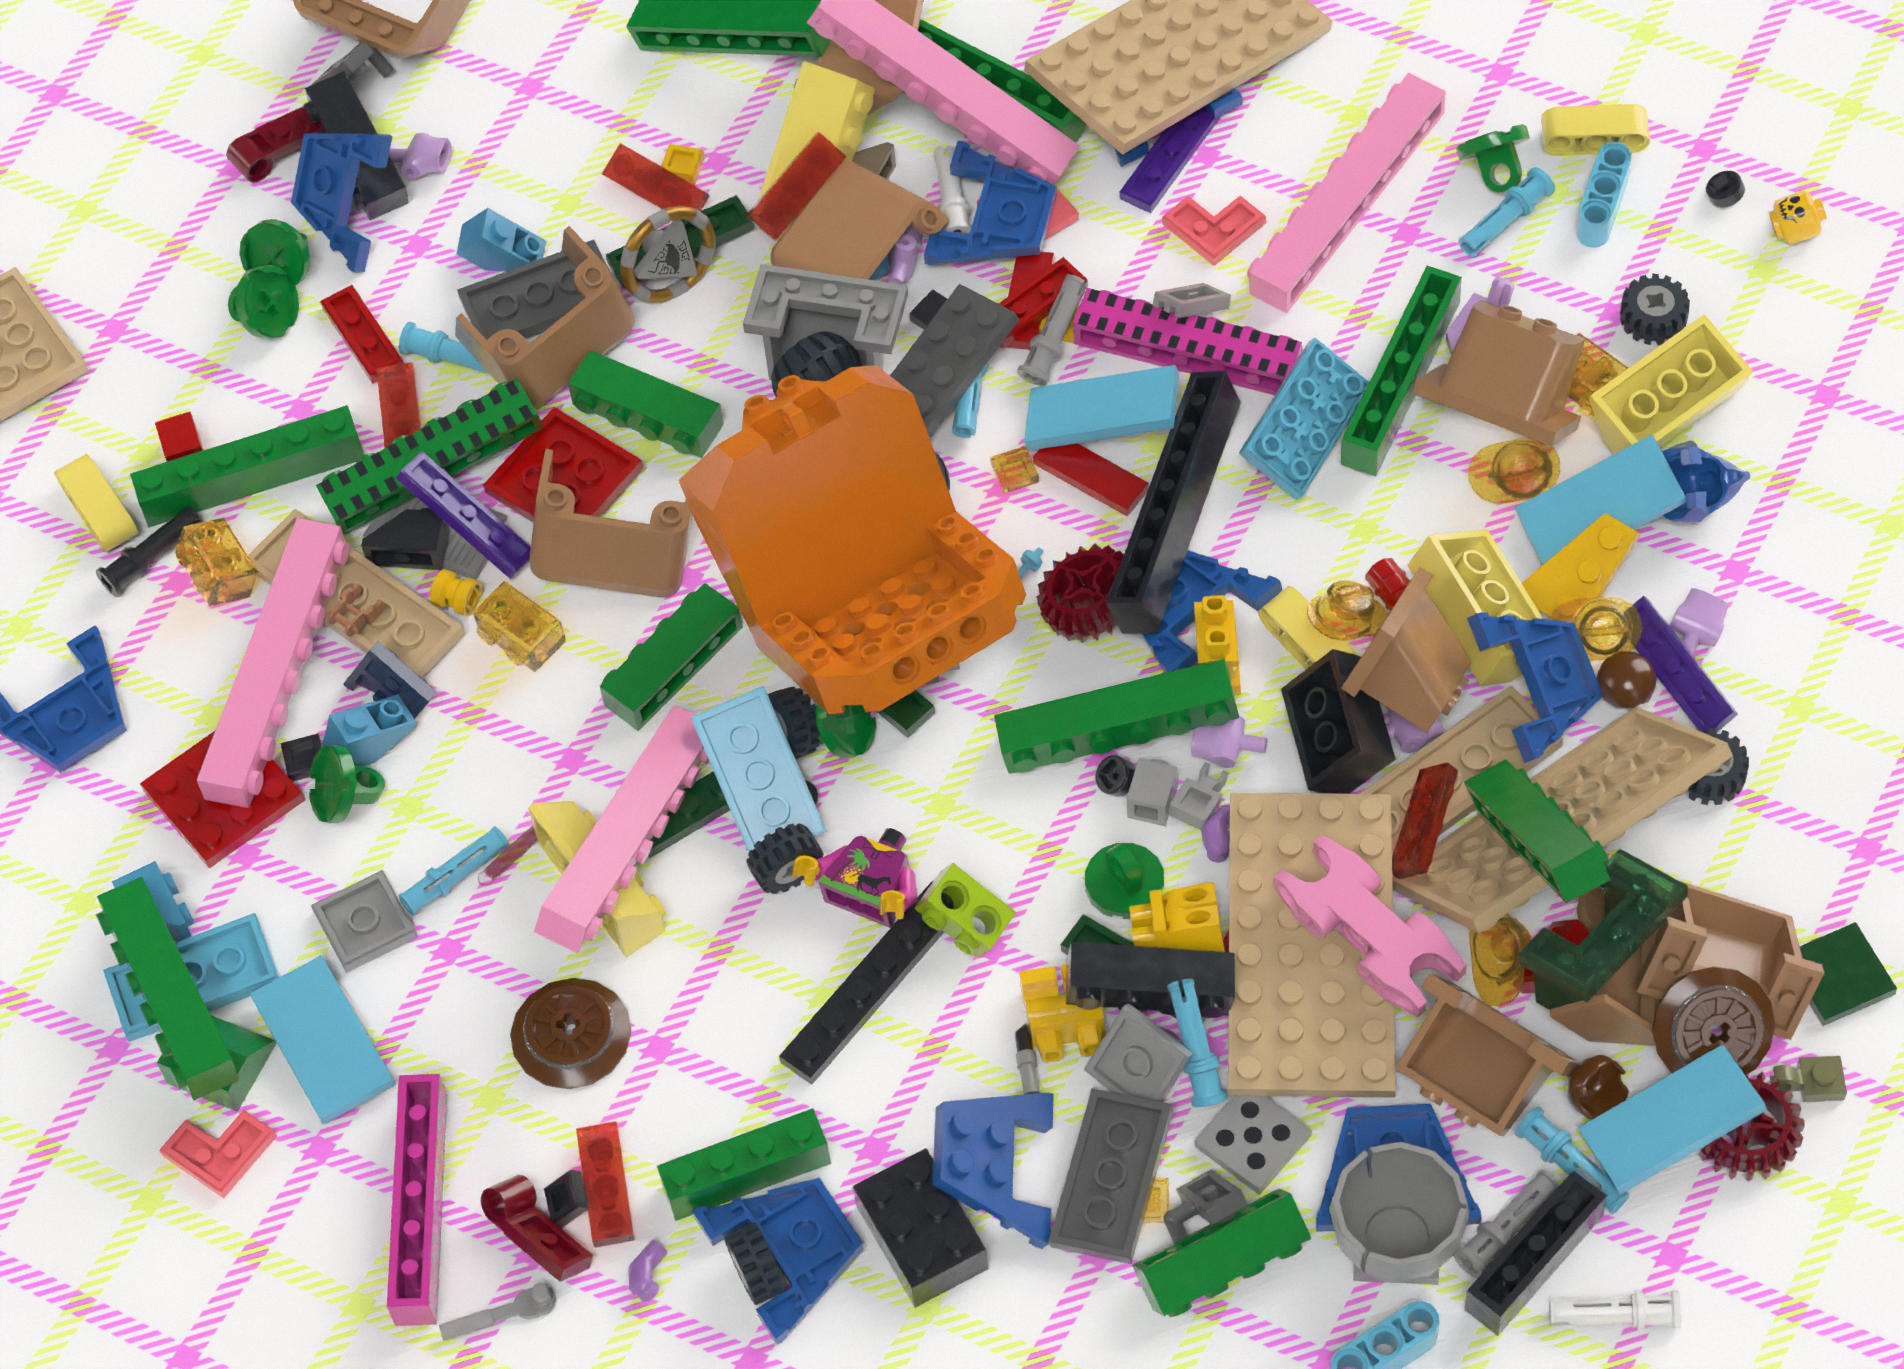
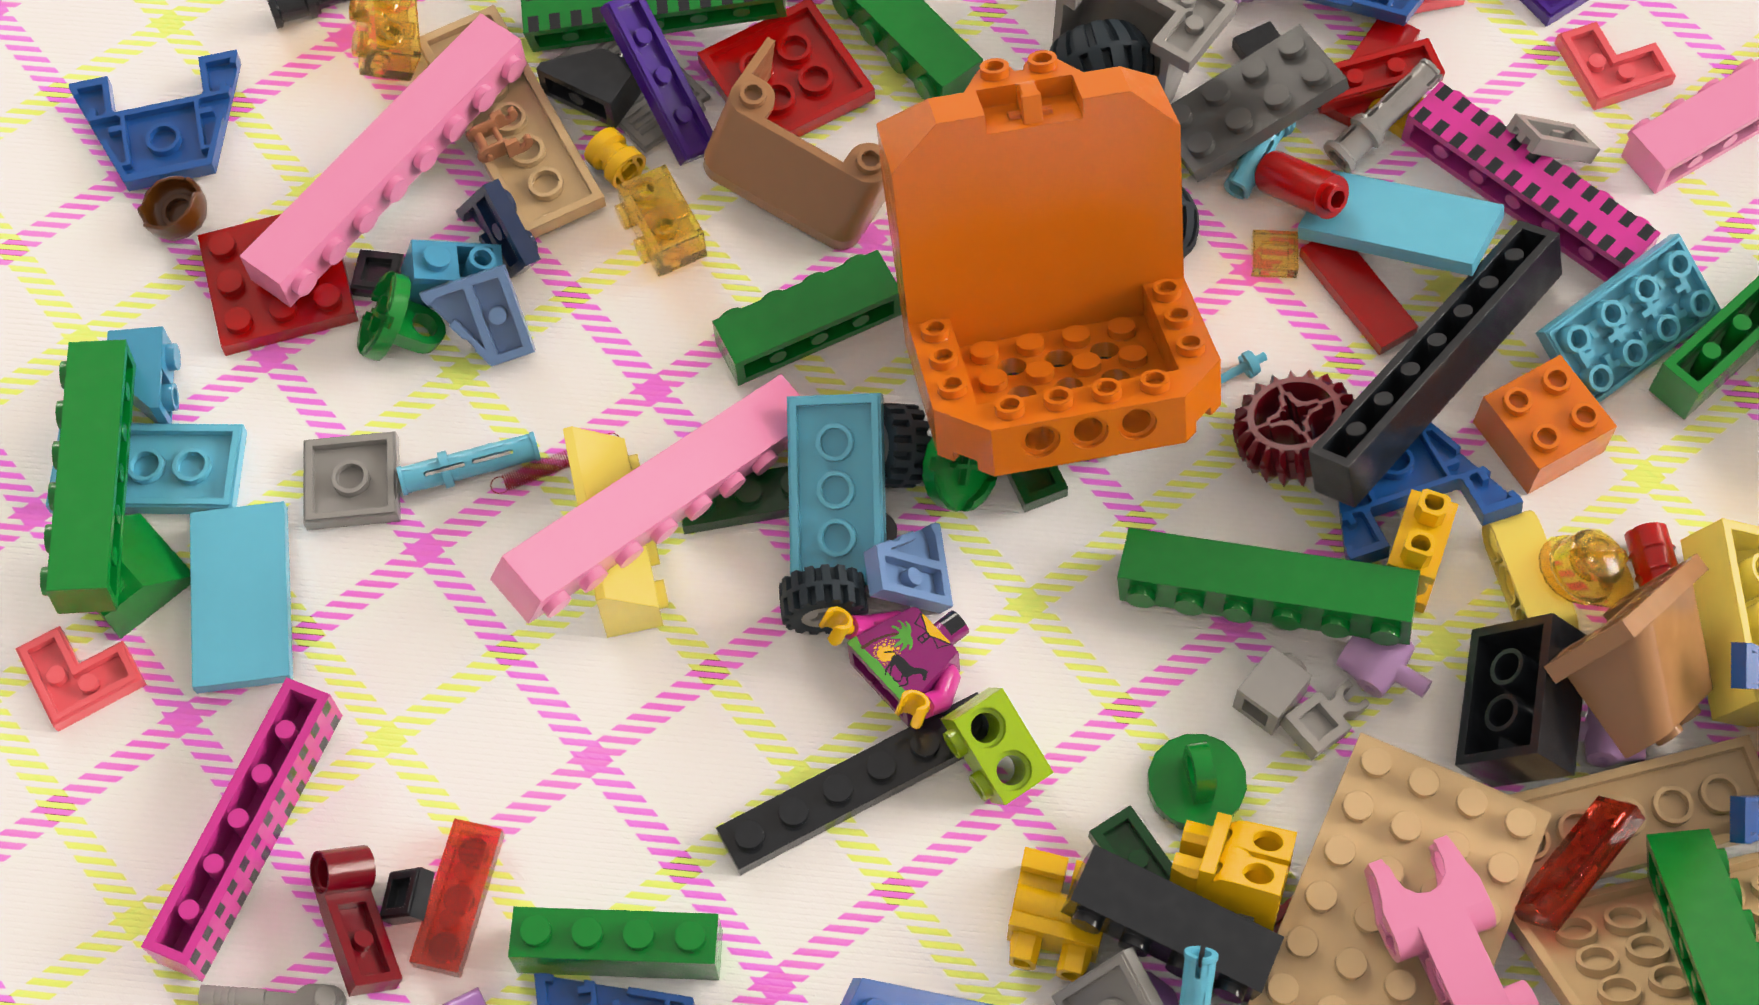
camera: 20 degrees right, 5 degrees up
reddish brown piece [510,978,631,1089] -> none
light grey piece [1015,1024,1040,1094] -> none
black tile [1095,755,1135,797] -> none
medium lavender arm [1201,805,1230,863] -> none
none -> reddish brown hair [137,176,207,241]
none -> medium blue wing [419,264,536,367]
none -> medium blue wing [863,522,953,614]
none -> red brick [1255,151,1349,219]
none -> orange brick [1473,354,1617,494]

